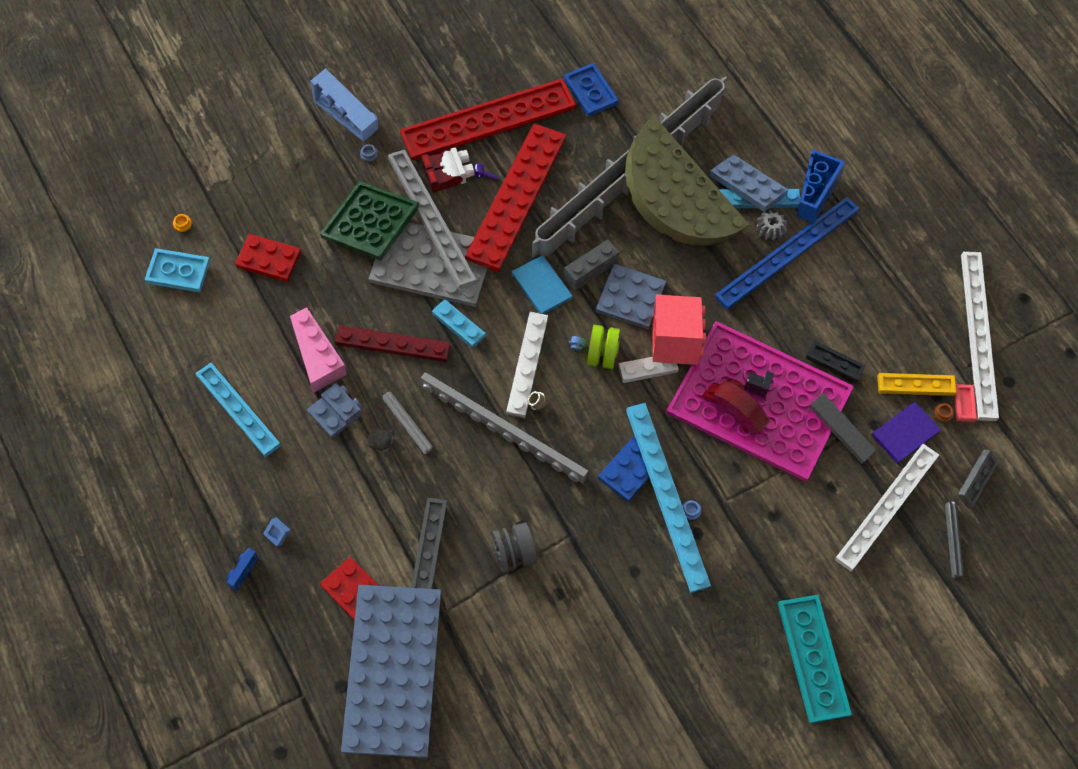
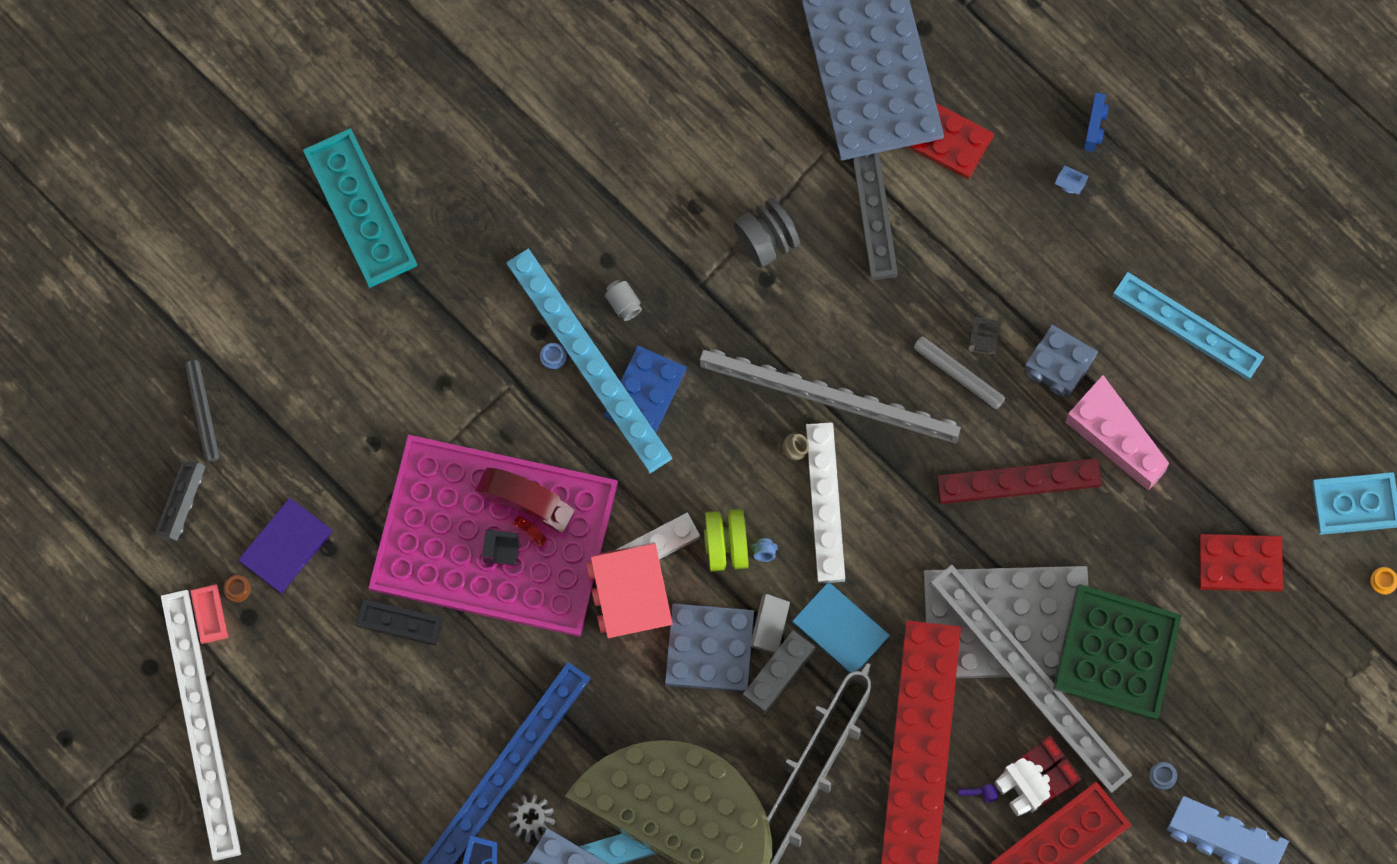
camera: 170 degrees right, 10 degrees up
medium azure plate [432,299,485,349] -> none
dark grey tile [809,393,876,464] -> none
white plate [835,444,939,572] -> none
yellow plate [877,373,956,396] -> none
none -> light grey brick [605,280,642,321]
none -> light grey tile [750,594,790,655]

